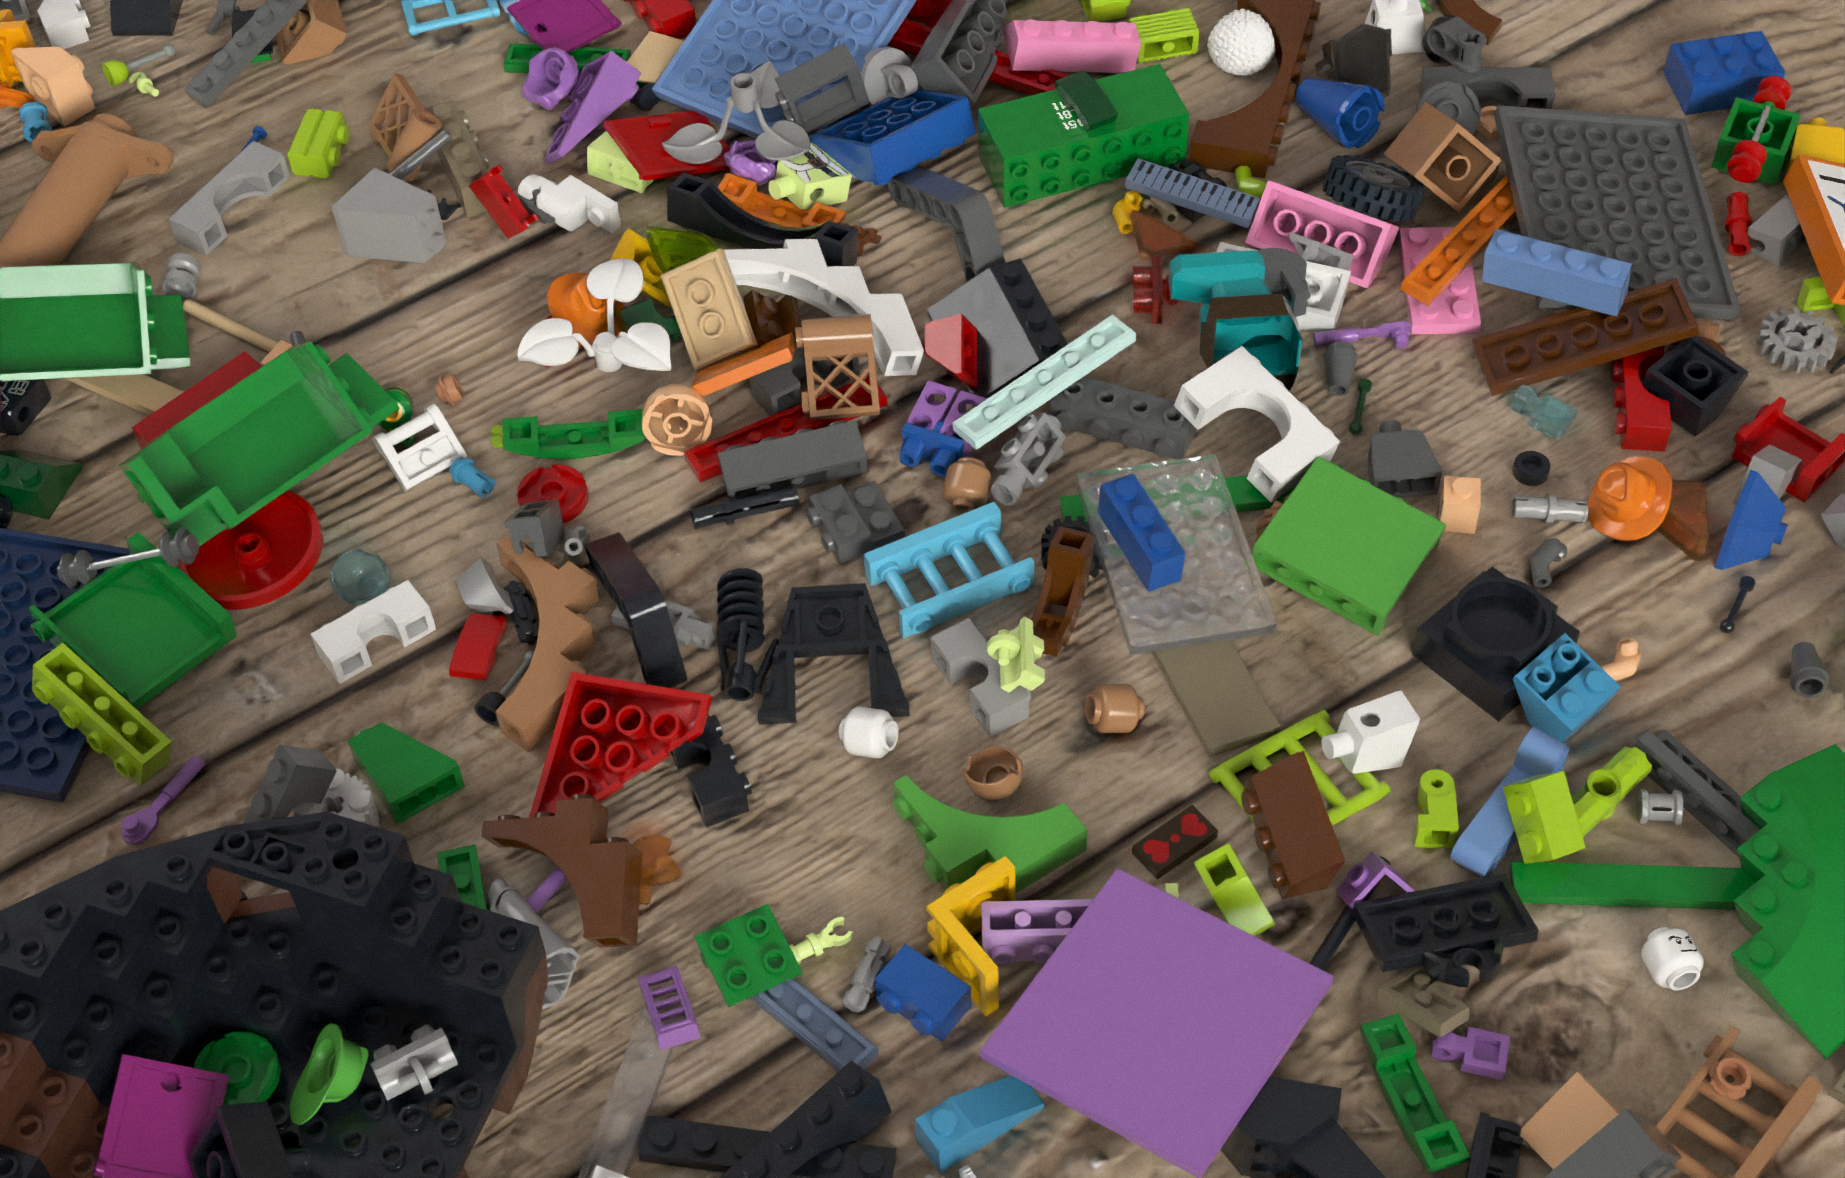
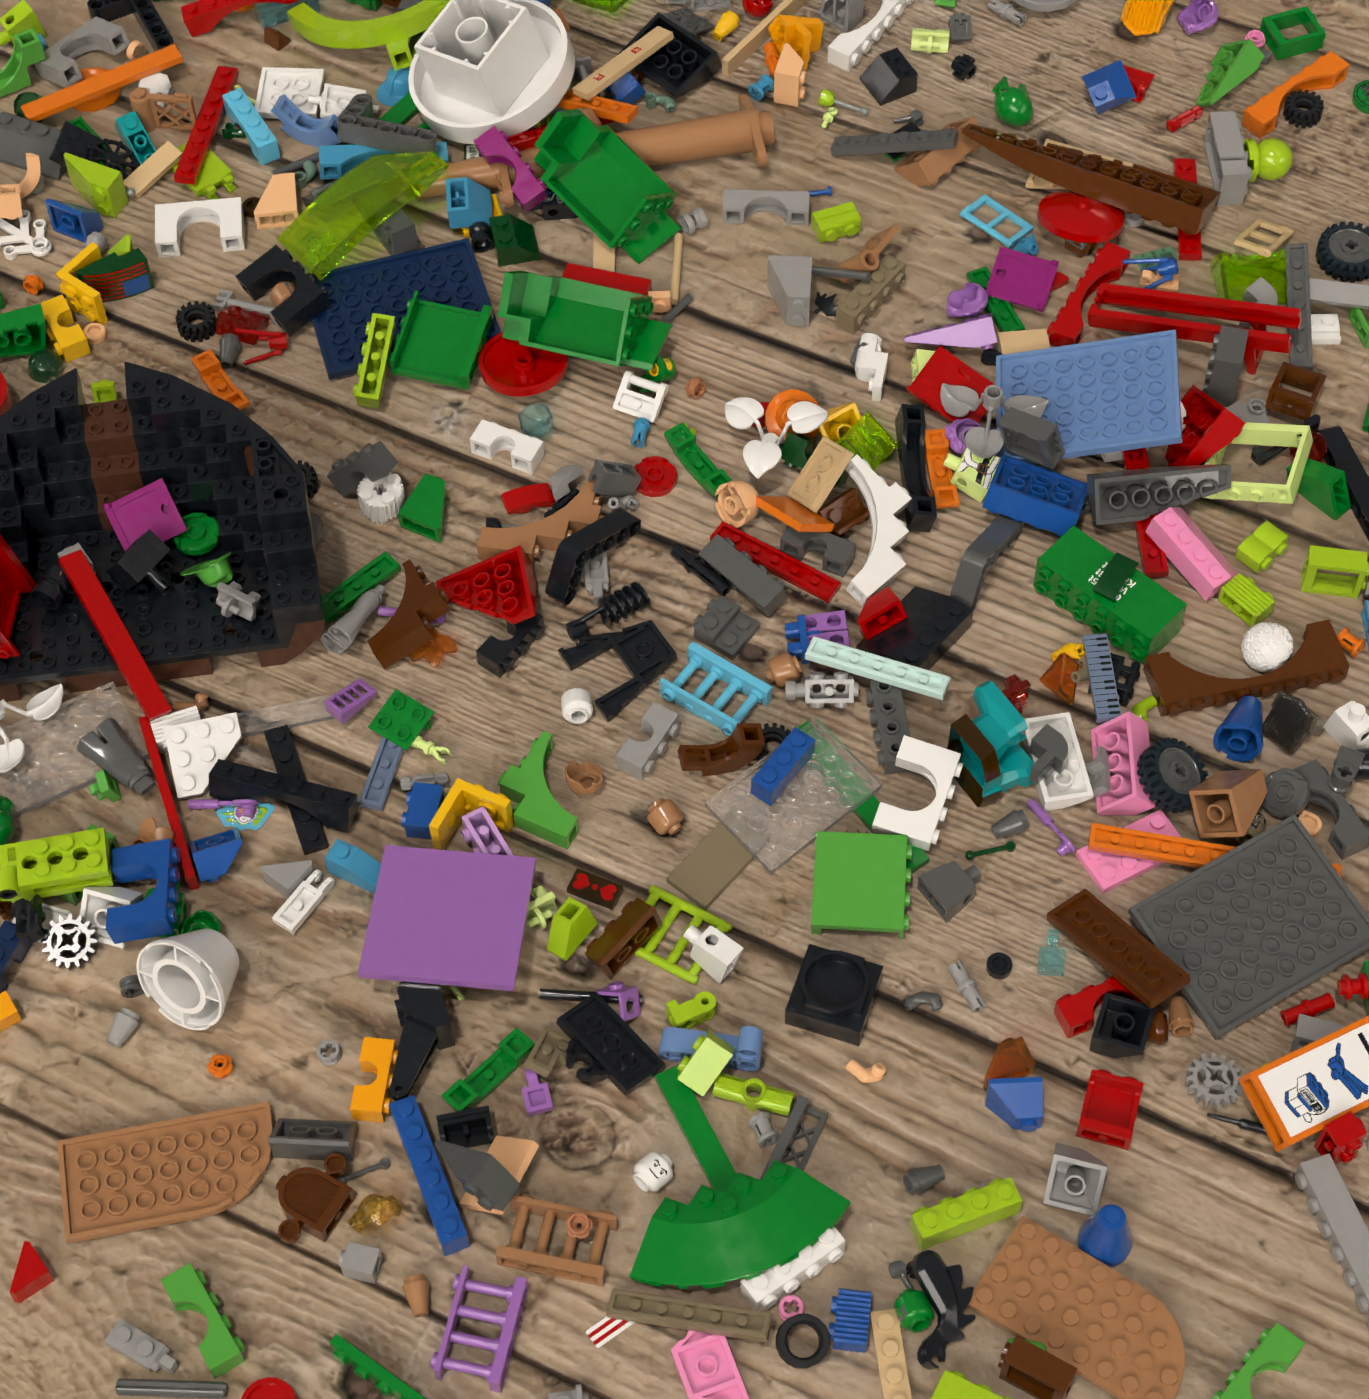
camera: 60 degrees right, 5 degrees up
dark grey axle [57,528,199,589] -> none
medium lavender piece [121,755,205,845] -> none
red hinge [468,164,539,239] -> none
medium nougat piece [795,314,880,421] -> none
reddish brown plant [841,223,882,257] -> none
light grey tile [860,47,918,106] -> none
yellowish green hips [987,617,1045,692] -> none
light nougat brick [1438,475,1481,534] -> none
medium blue wedge [1482,229,1632,317] -> none
dark azure slope [1513,633,1621,743] -> none
orange hat [1588,457,1672,541] -> none
black hinge [1720,576,1756,633] -> none
light grey slope [1733,445,1803,505] -> none

